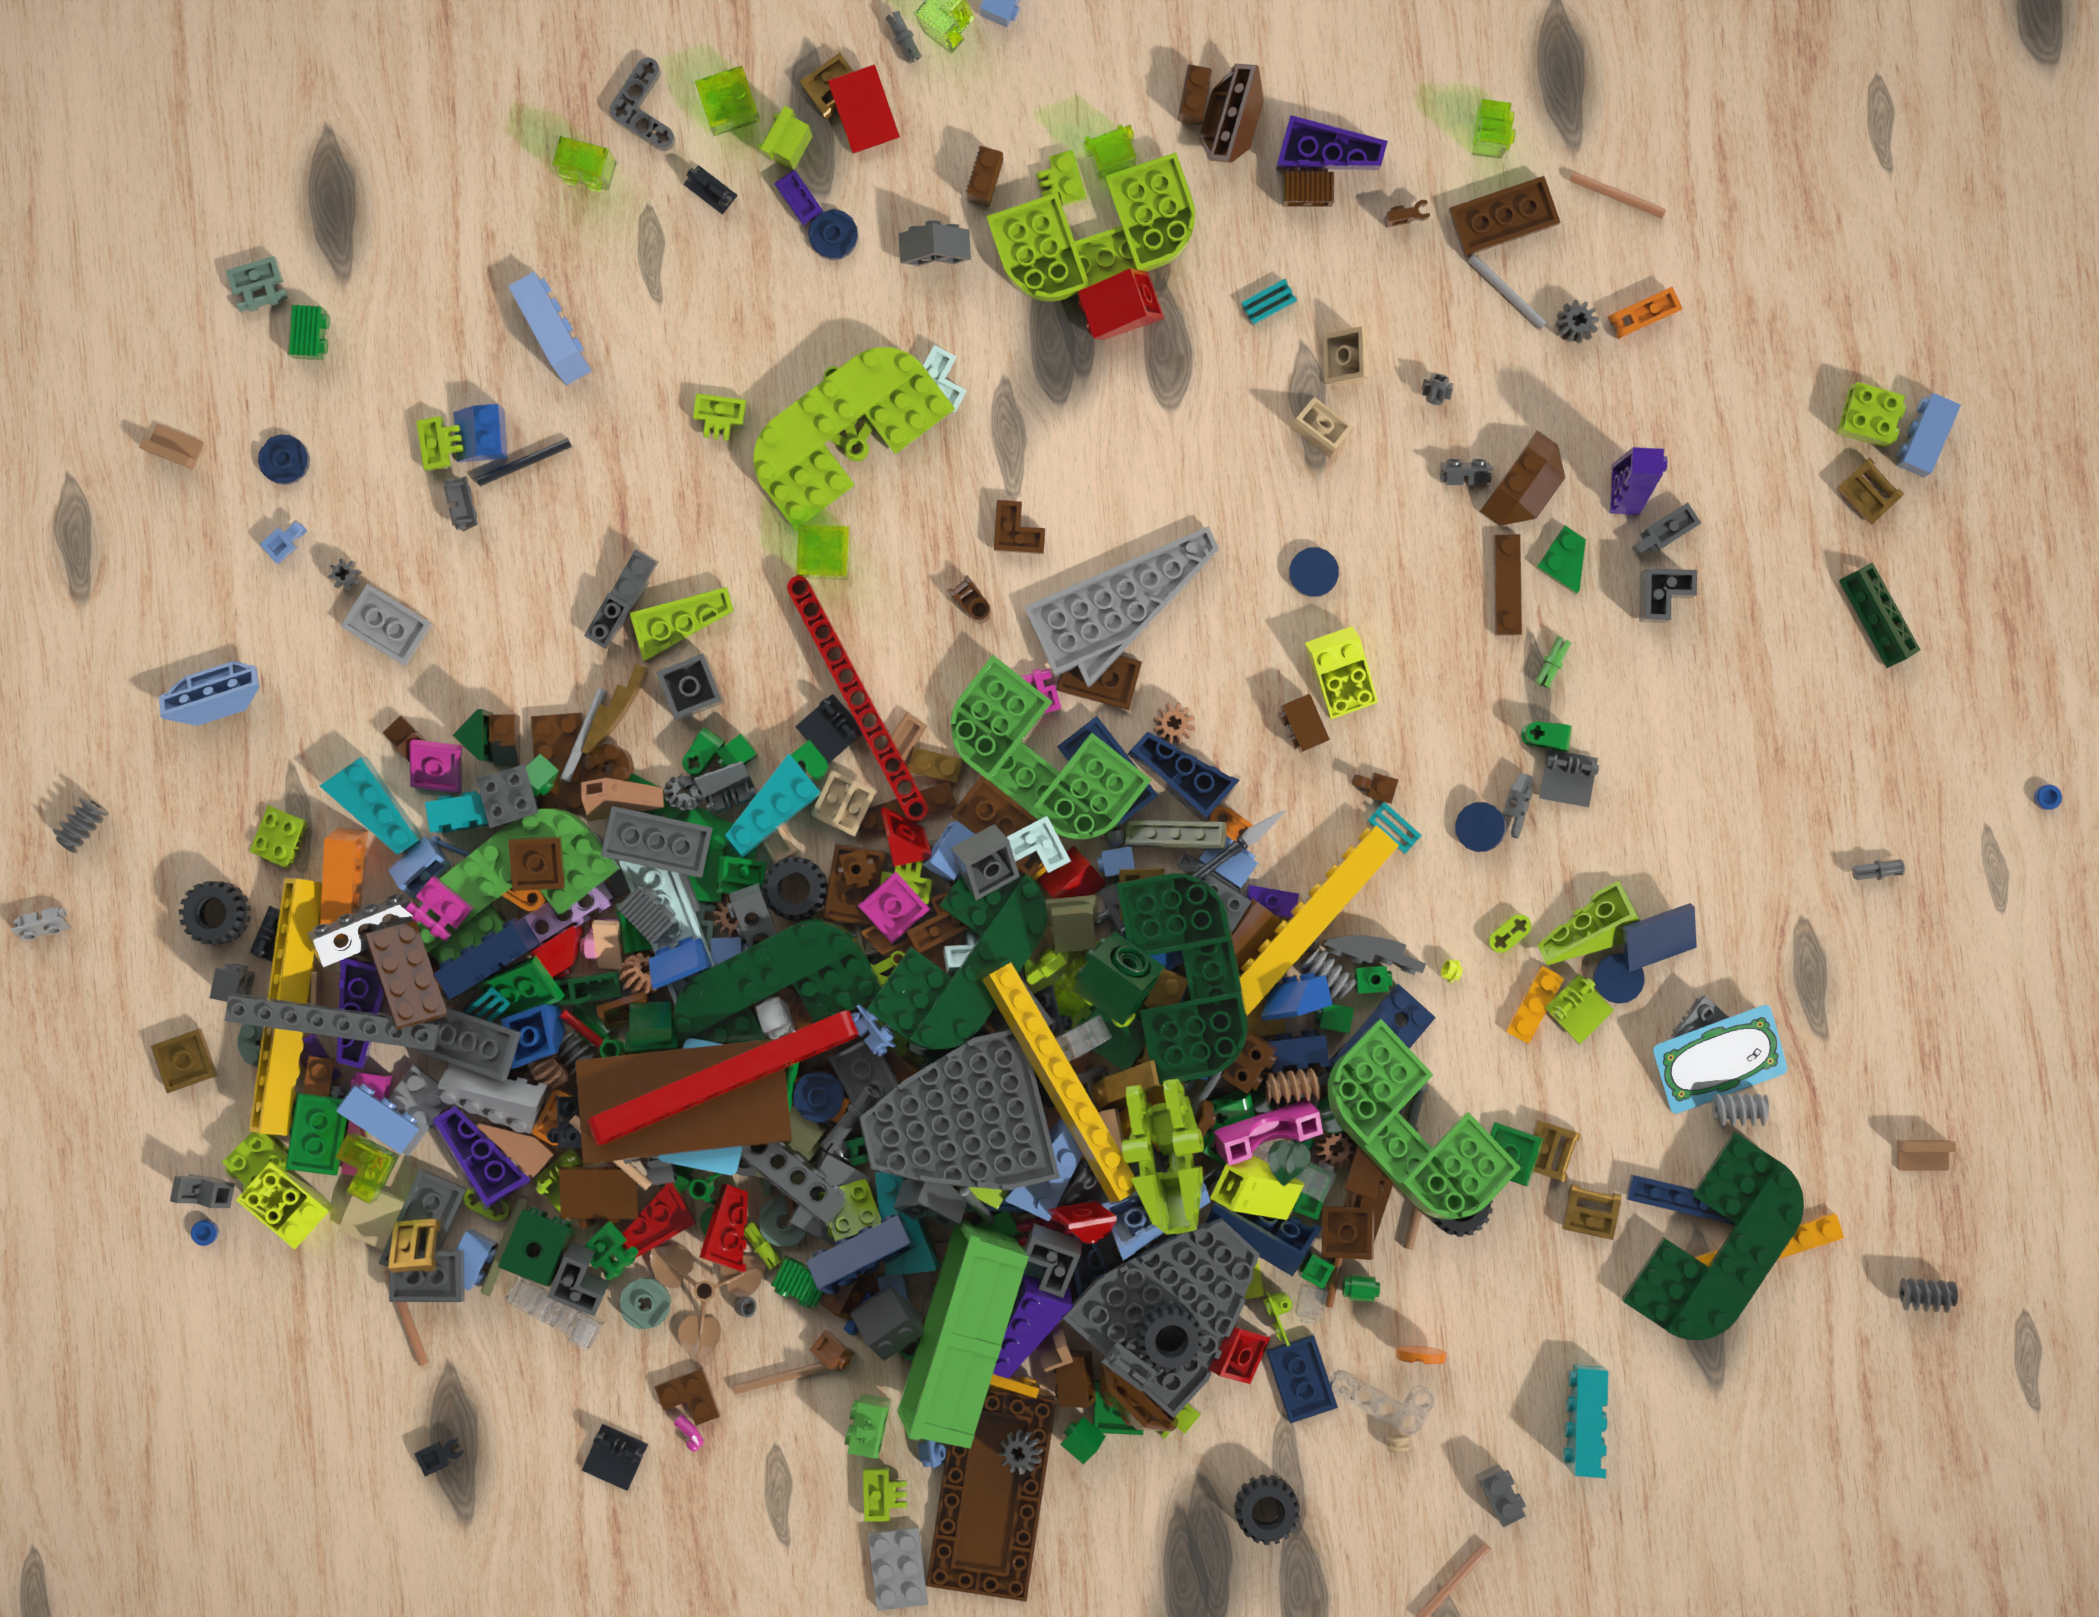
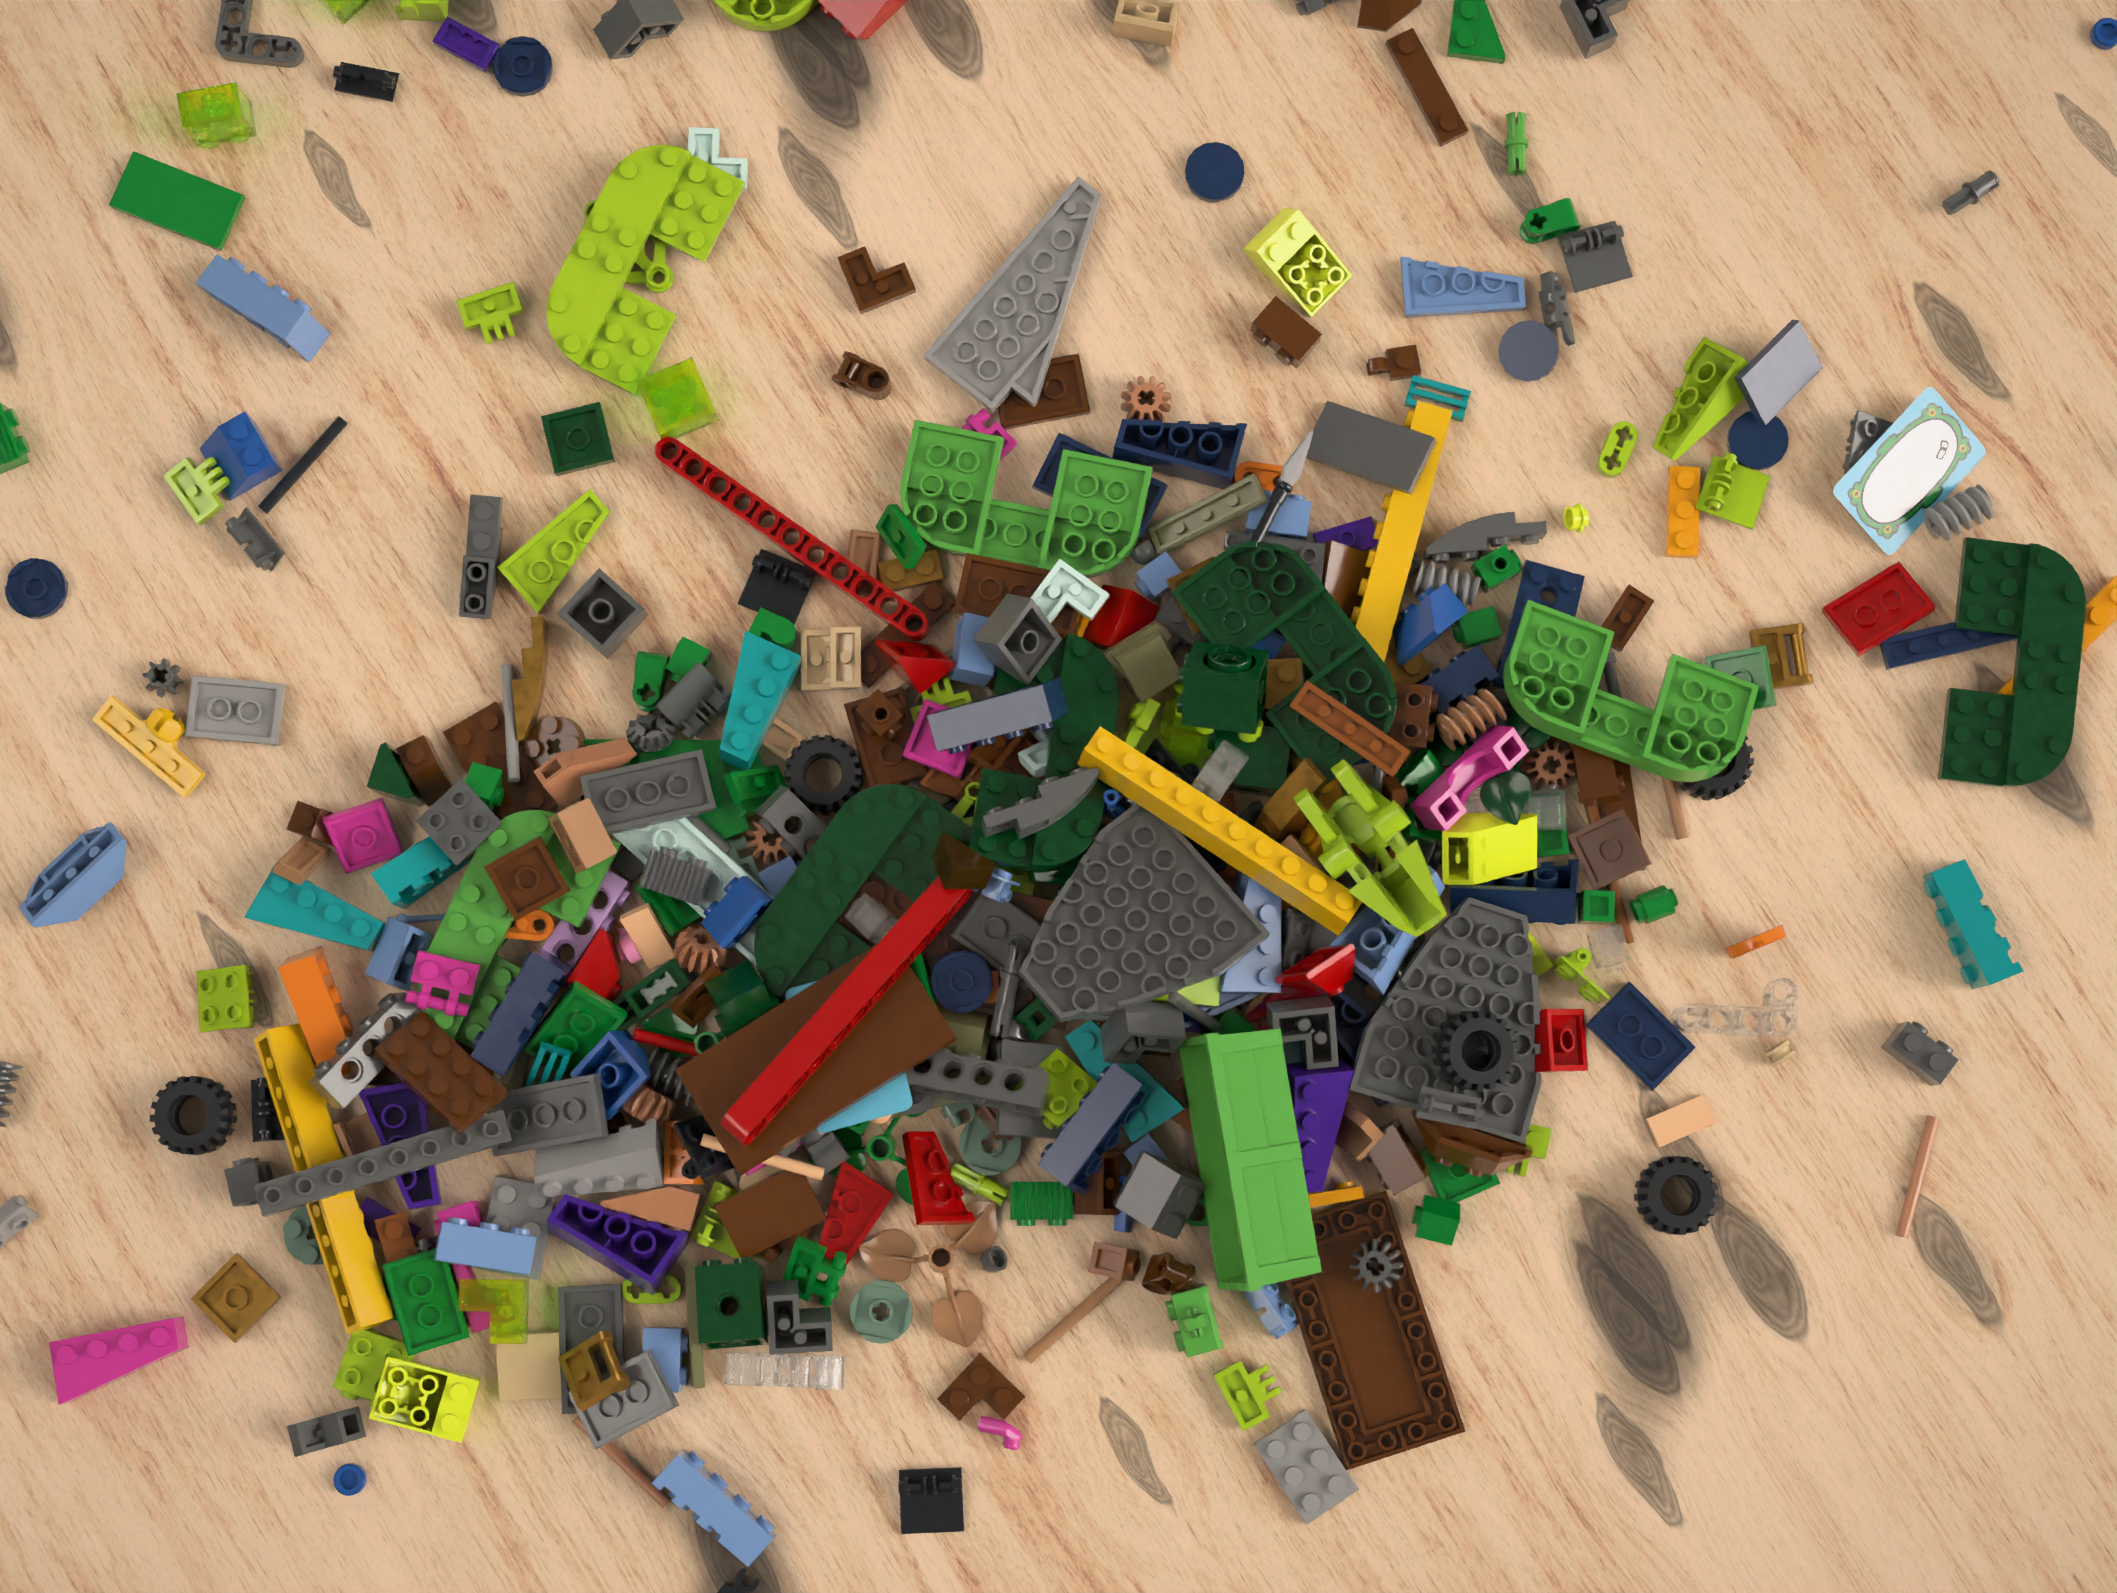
camera: 30 degrees left, 5 degrees down
medium blue plate [260,522,307,564] -> none
pearl gold plate [1562,1184,1622,1240] -> none
none -> dark pink wedge [49,1317,189,1405]
none -> yellow plate [92,696,207,798]
none -> green tile [109,151,245,251]
none -> medium nougat tile [273,836,331,886]
none -> dark green plate [541,402,615,476]
none -> medium nougat panel [548,798,617,874]
none -> medium blue wedge [652,1449,776,1567]
none -> green plate [875,504,927,569]
none -> wedge [927,677,1069,754]
none -> dark brown slope [932,832,997,889]
none -> dark grey slope [981,767,1099,839]
none -> blue arm [1103,788,1124,820]
none -> reddish brown piece [1141,1252,1196,1295]
none -> dark orange plate [1289,680,1411,778]
none -> dark grey tile [1306,401,1437,495]
none -> medium blue wing [1400,256,1526,318]
none -> reddish brown plate [1601,584,1654,652]
none -> light nougat tile [1645,1094,1716,1148]
none -> red tile [1822,561,1935,657]

